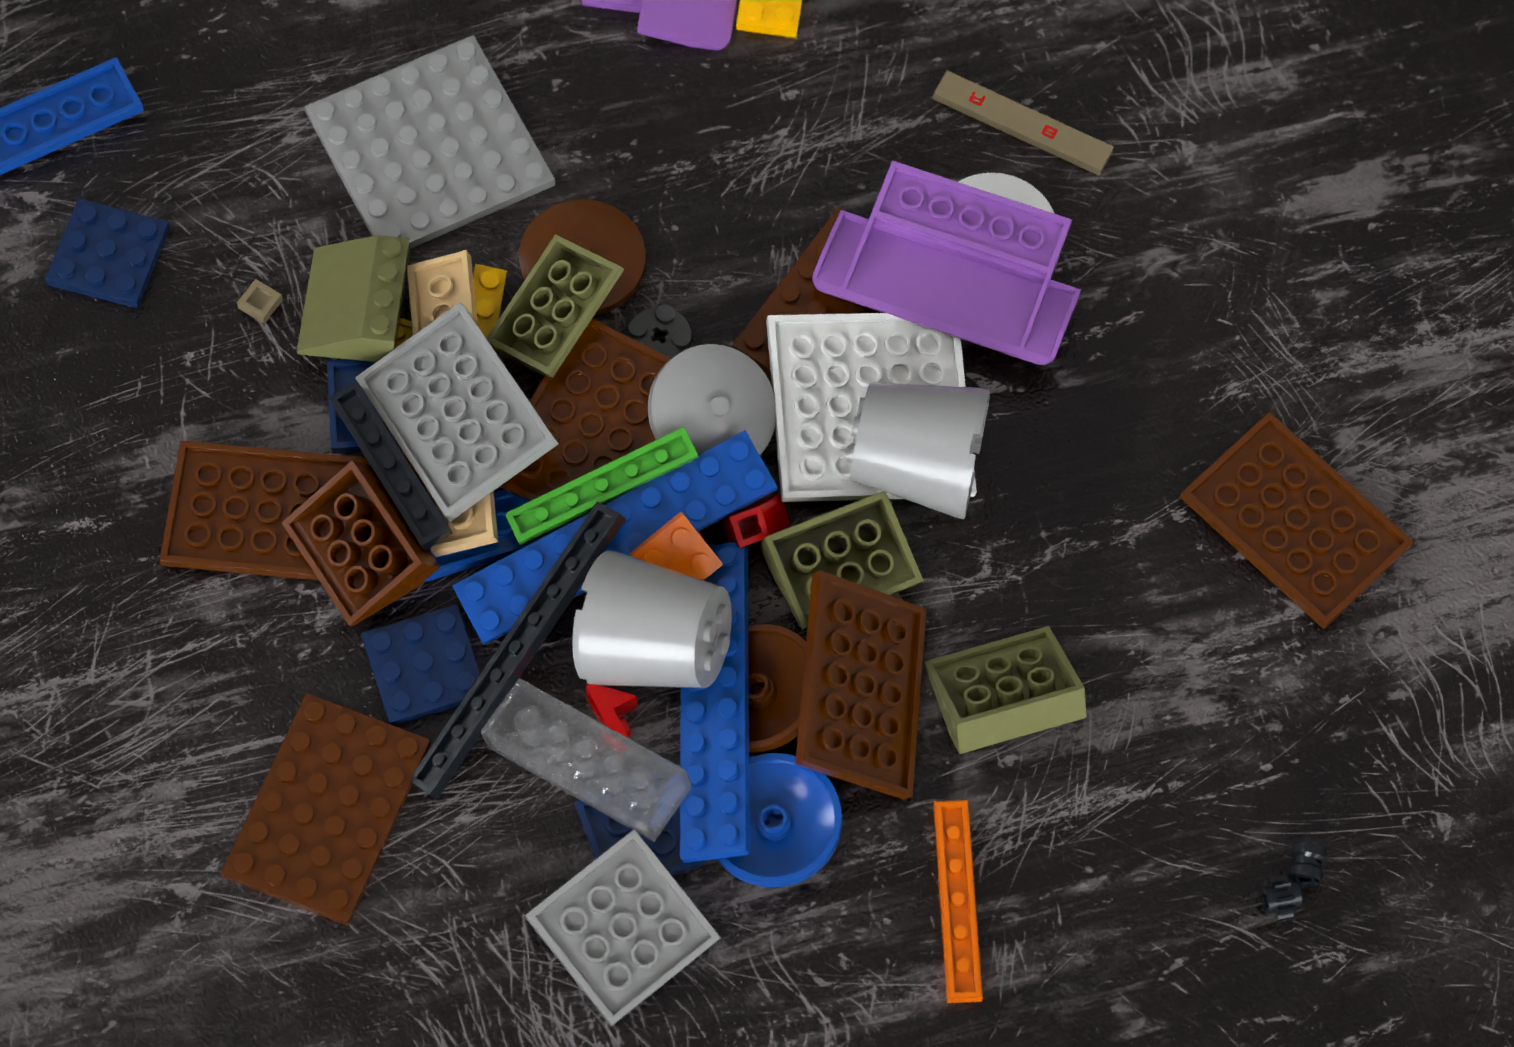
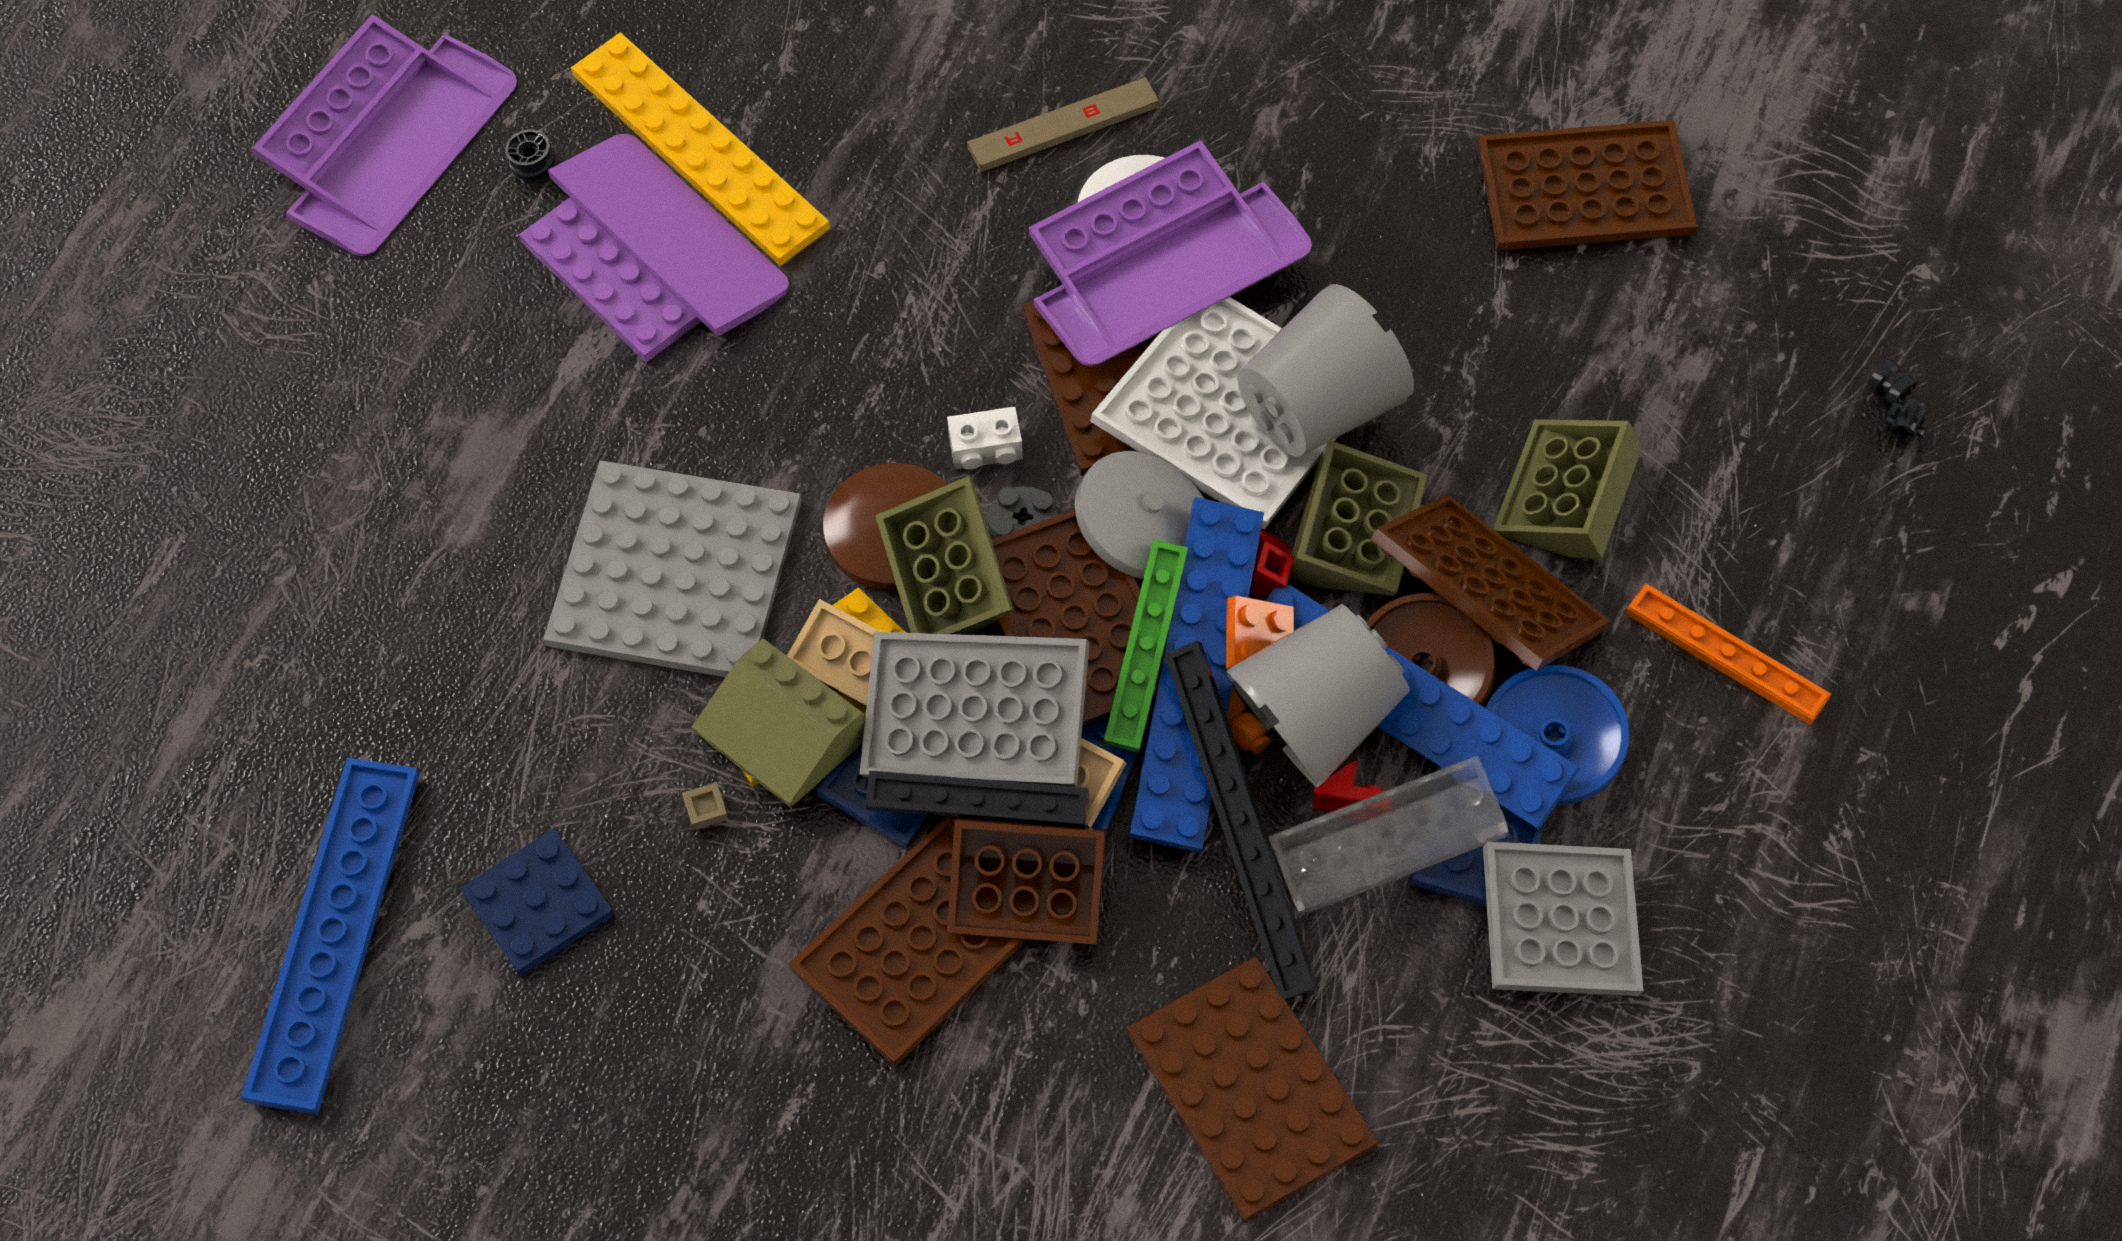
camera: 45 degrees left, 5 degrees down
dark blue plate [361,604,480,726] -> none
none -> white brick [947,407,1023,470]

